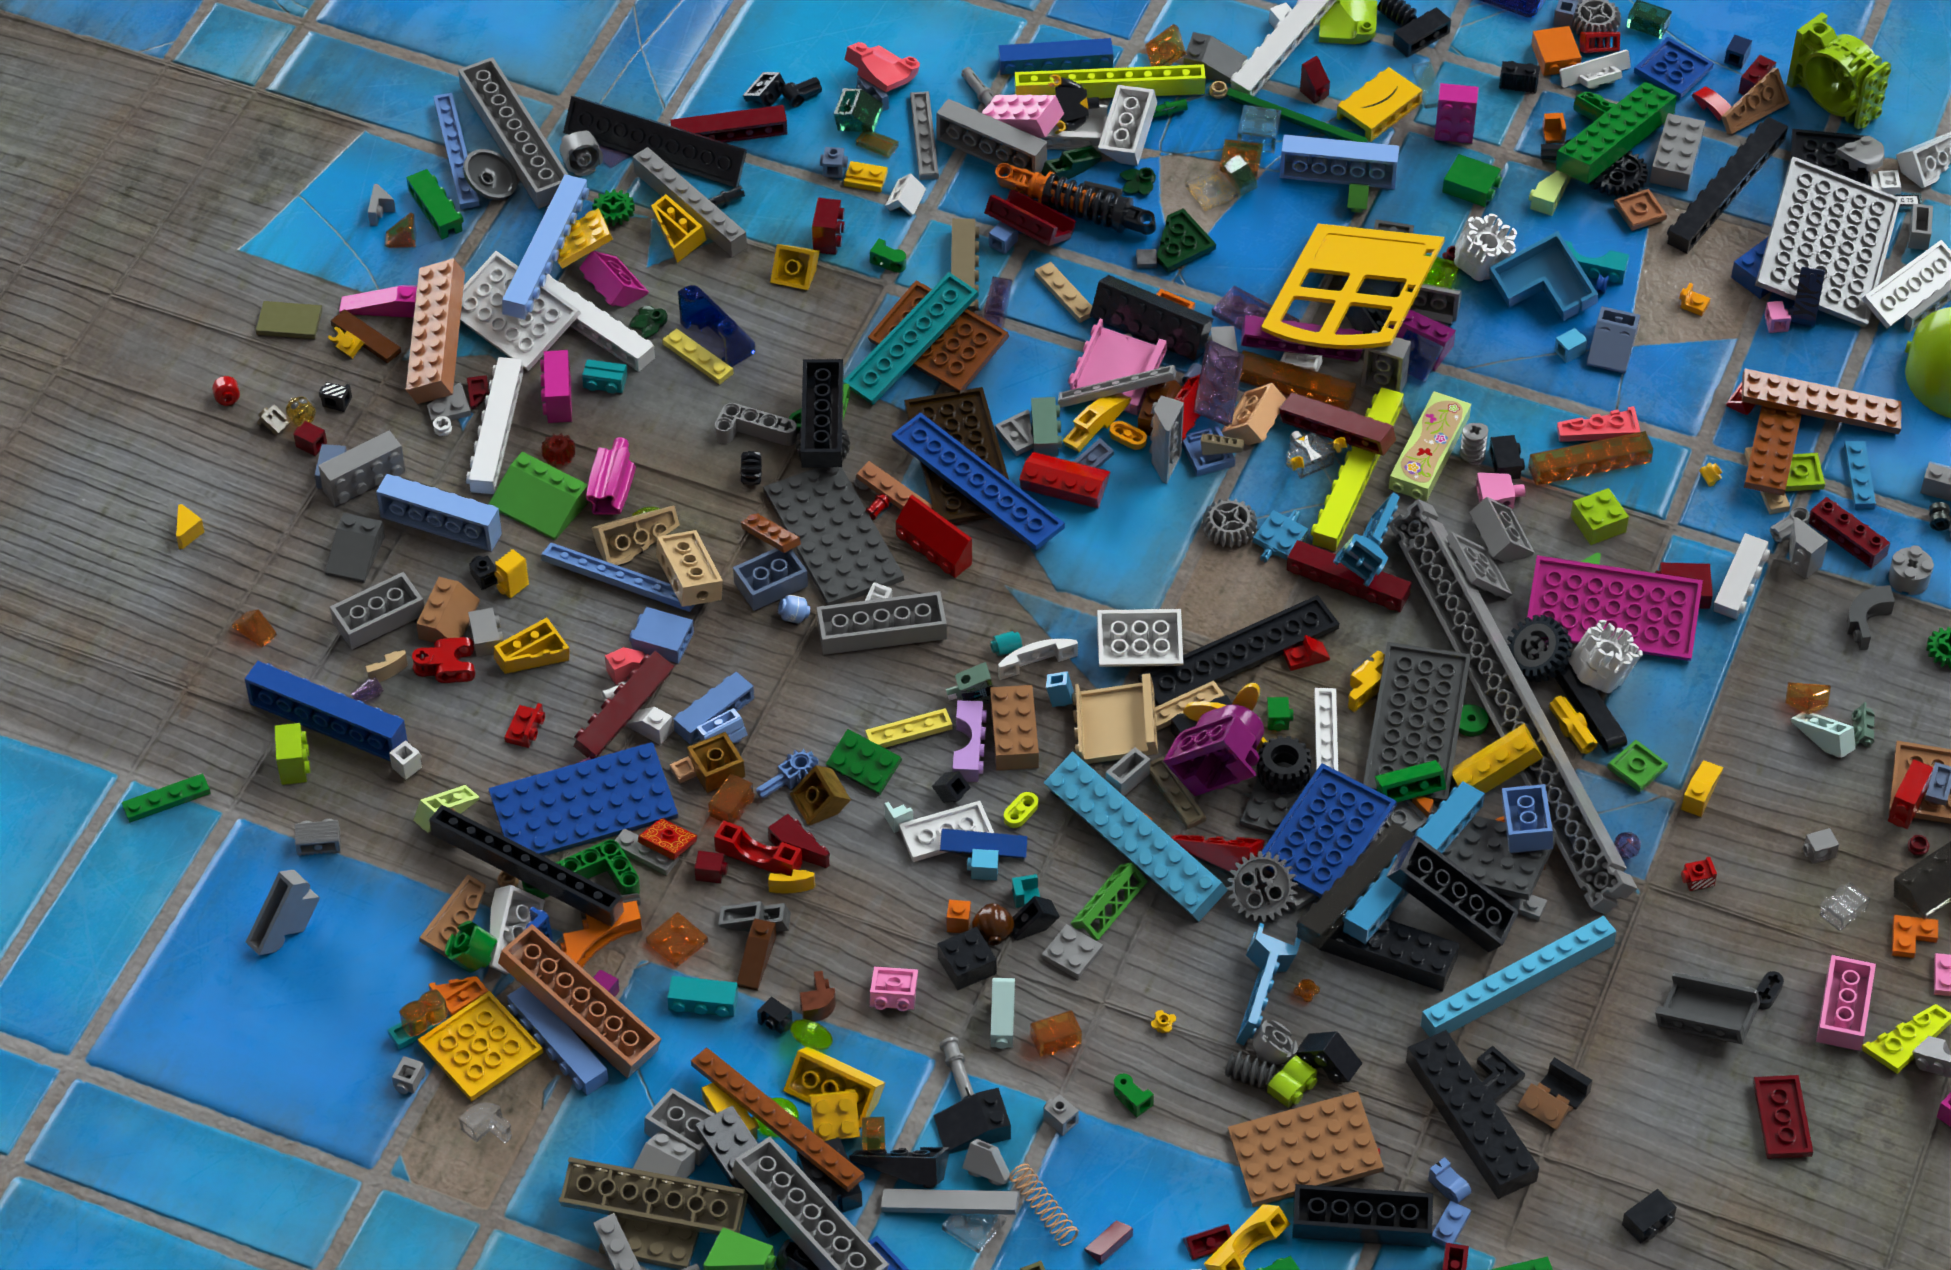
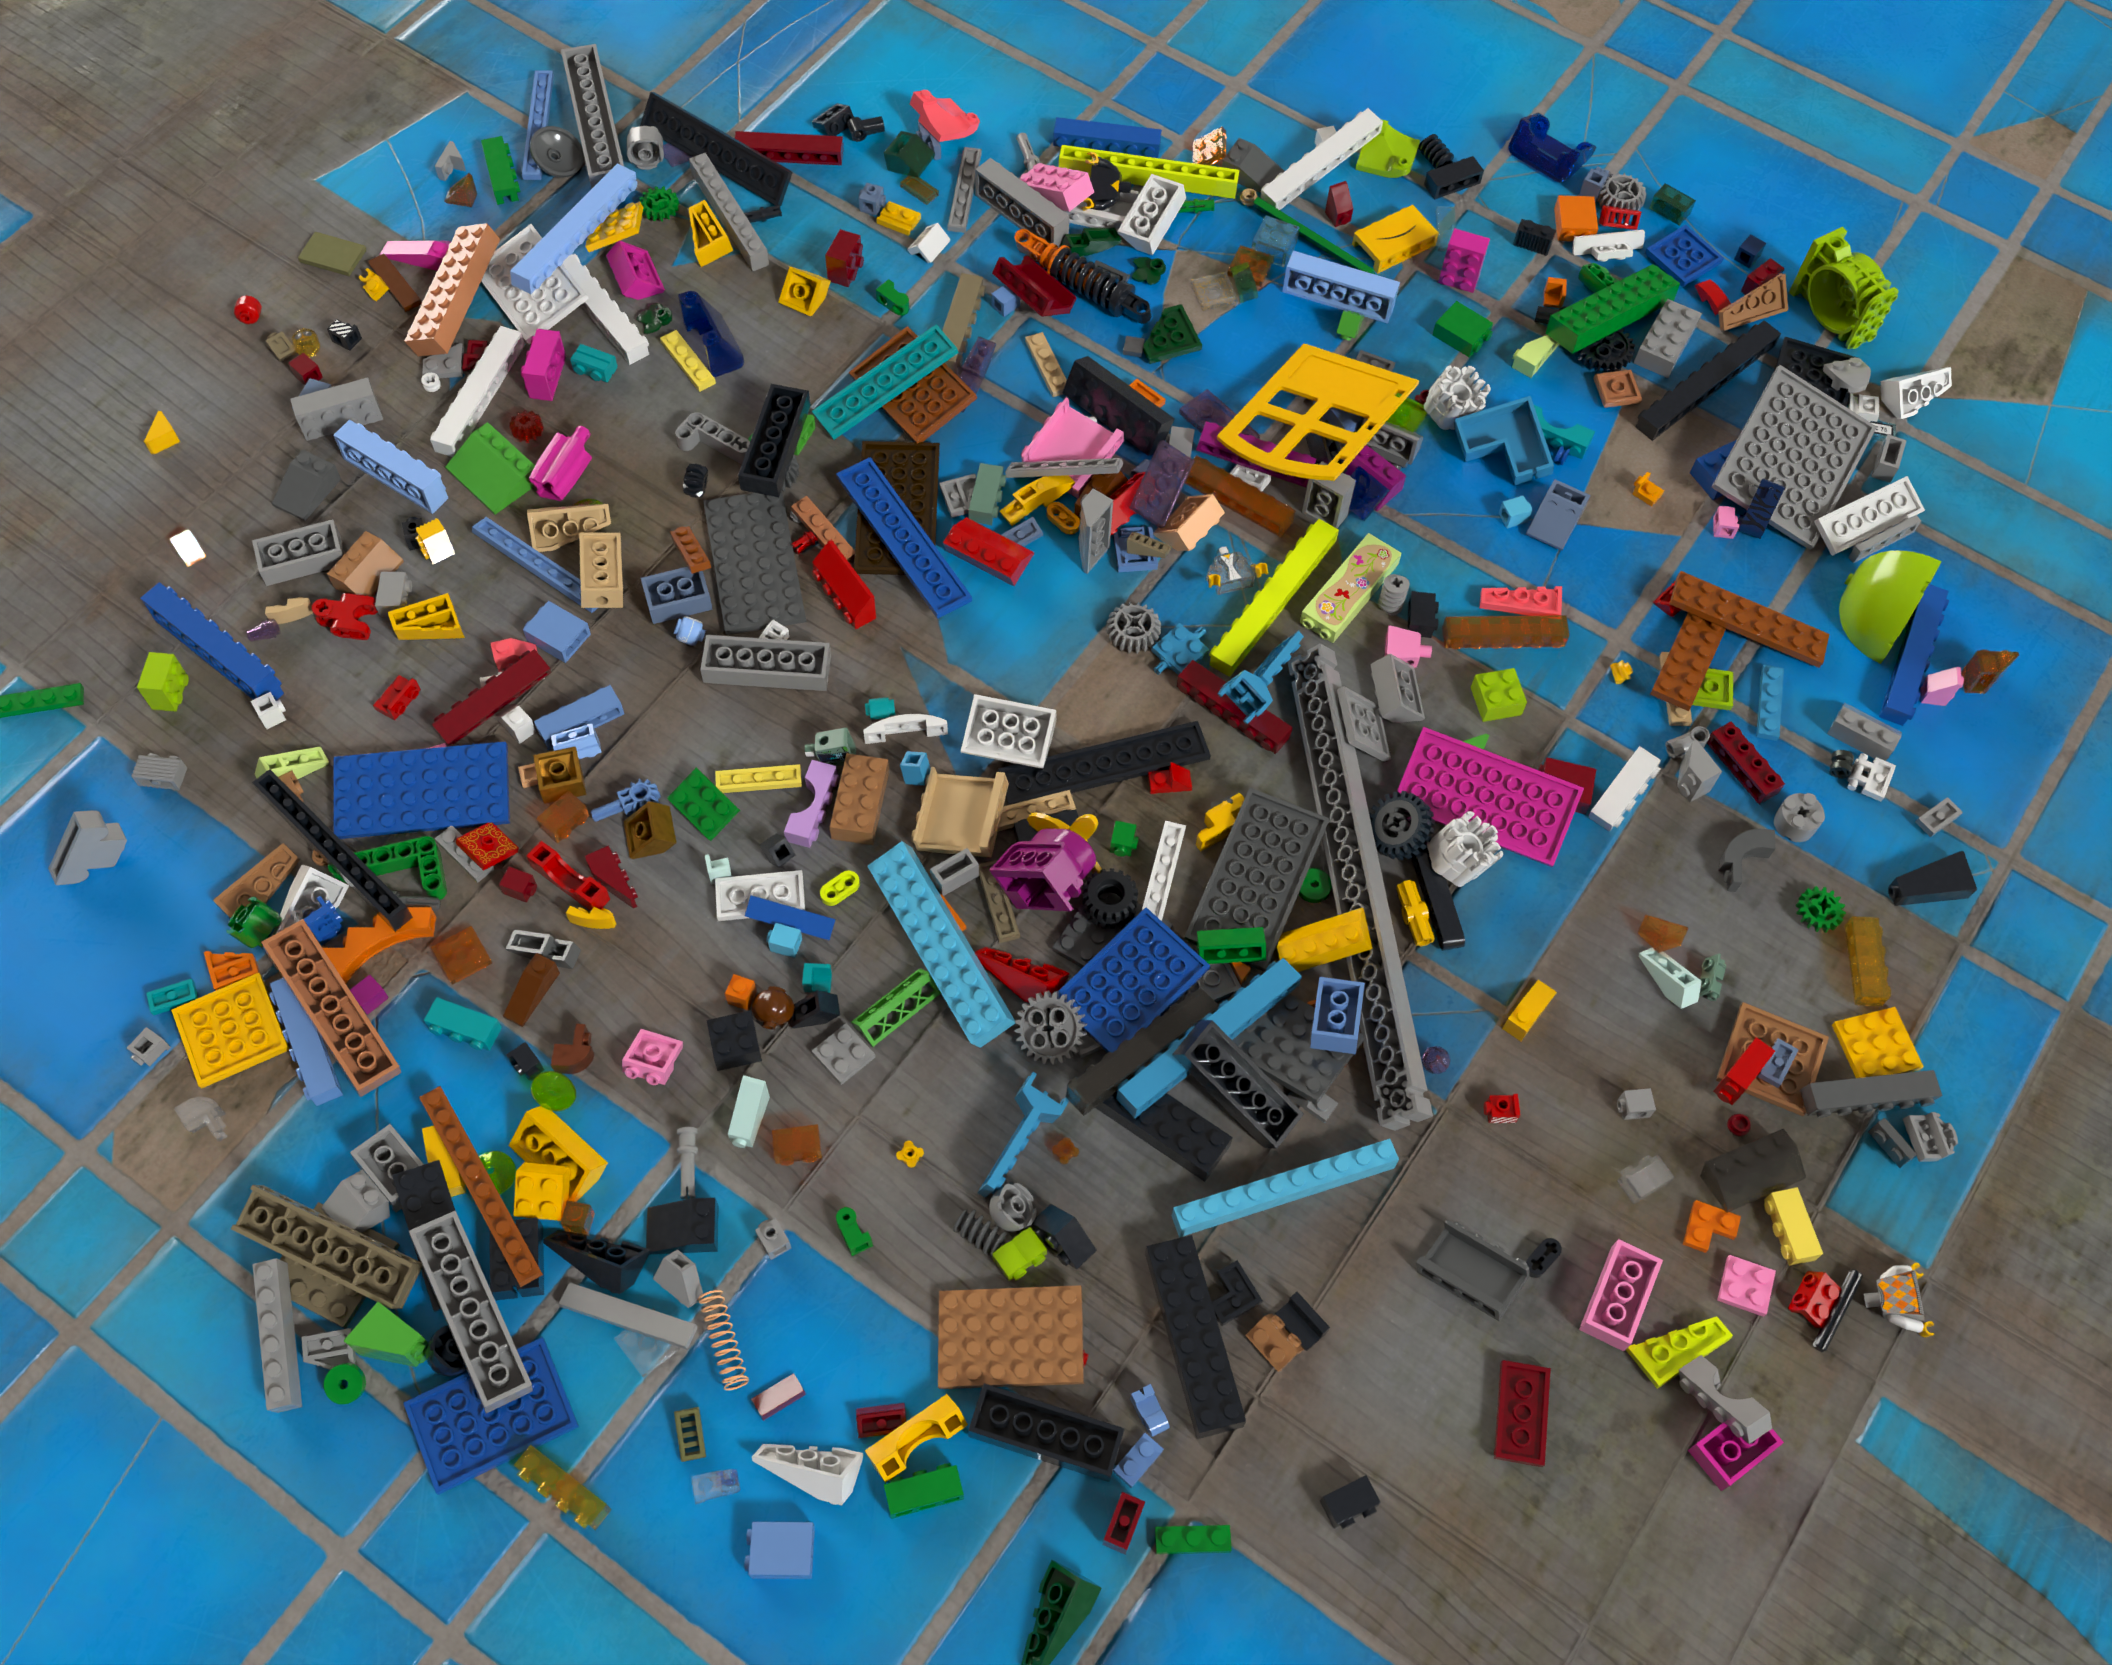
camera: 10 degrees right, 10 degrees up
clear orange brick [399,989,448,1037] -> none
dark red brick [1279,393,1396,456] -> none
bright green plate [1607,740,1668,792] -> none

